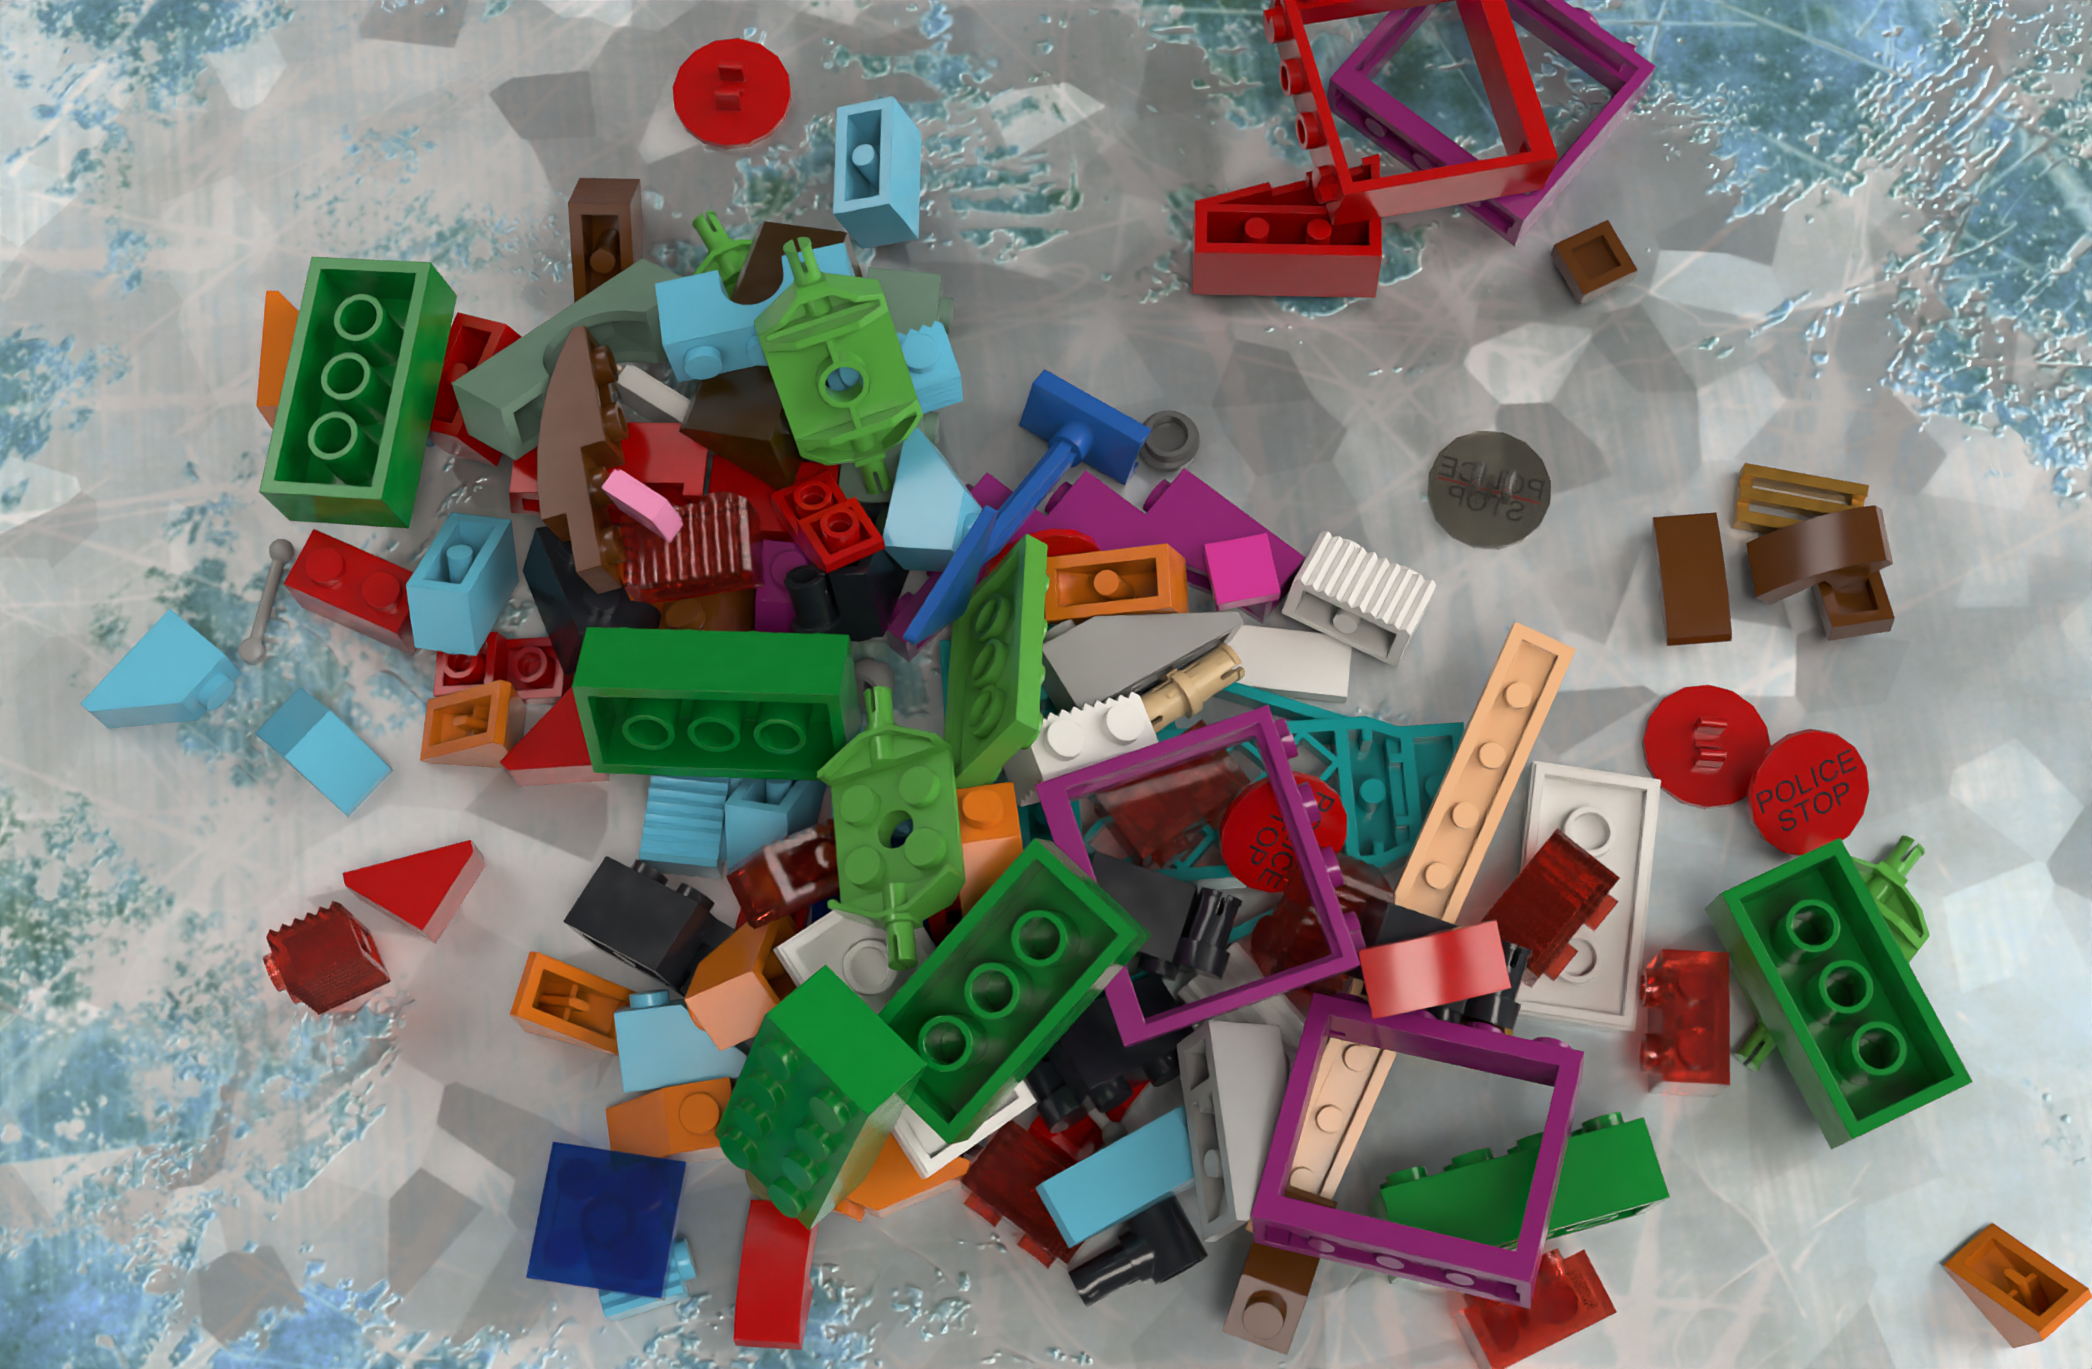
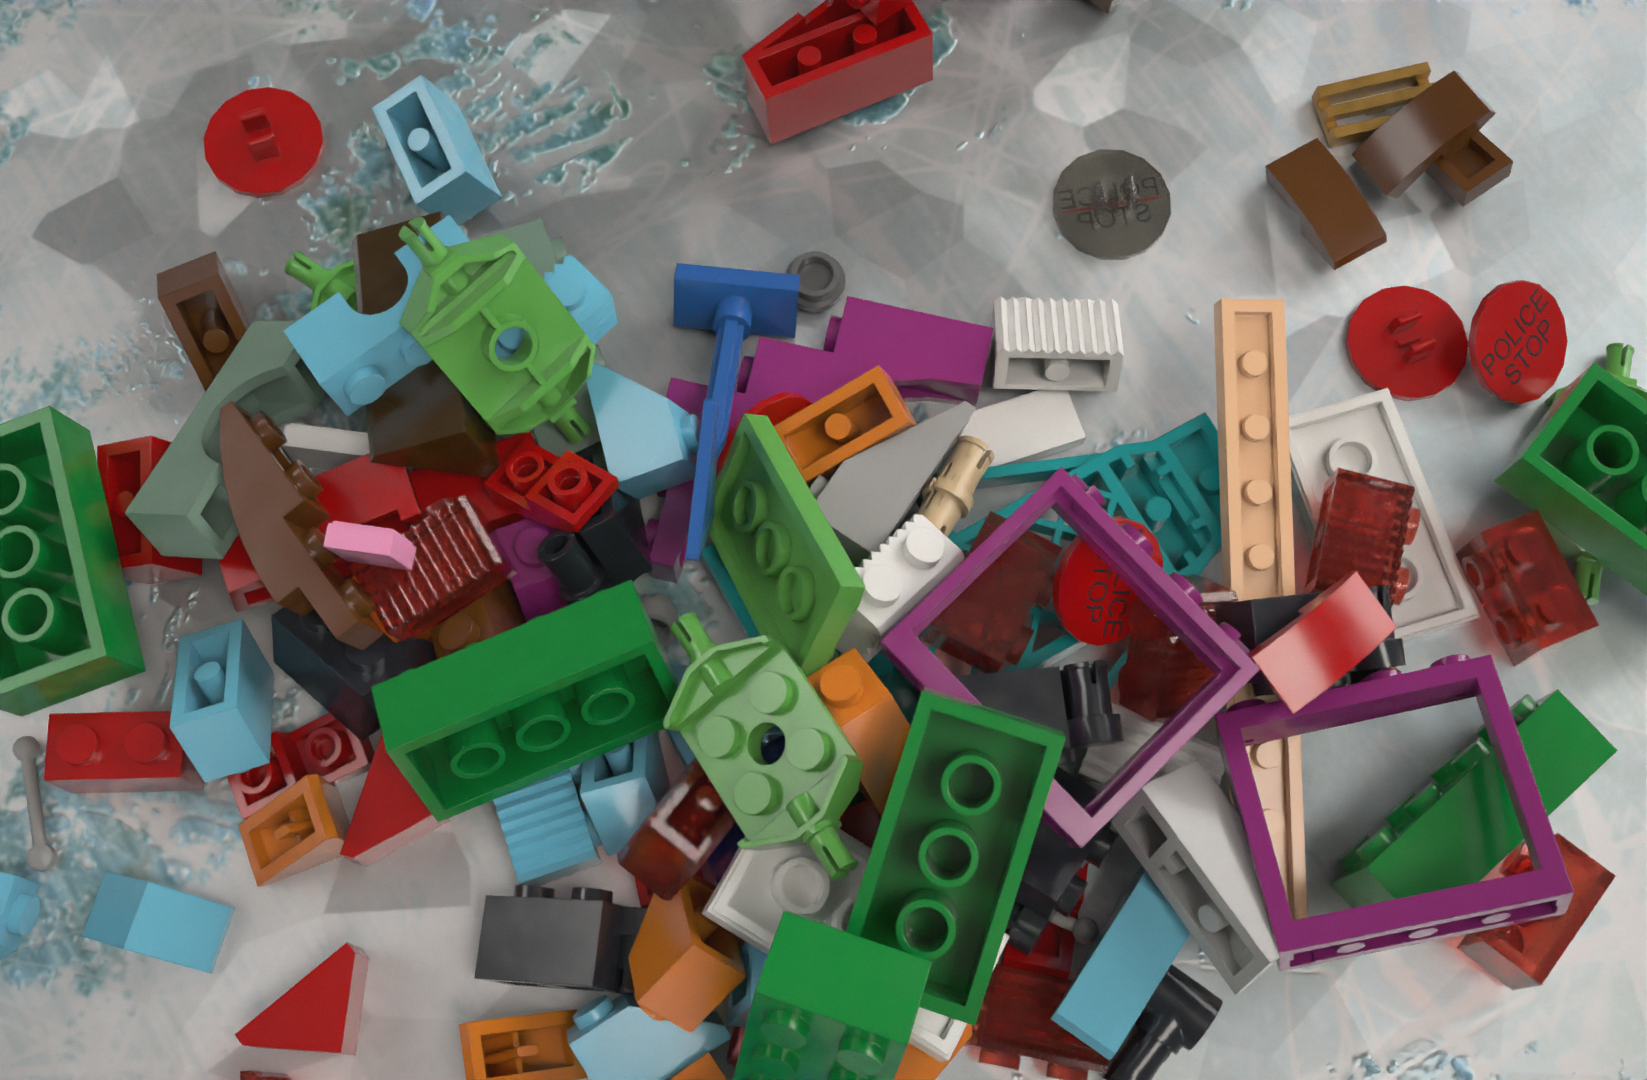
camera: 30 degrees left, 0 degrees up
dark pink tile [1203,533,1281,611] -> none
reddish brown slope [1222,1184,1337,1355] -> none

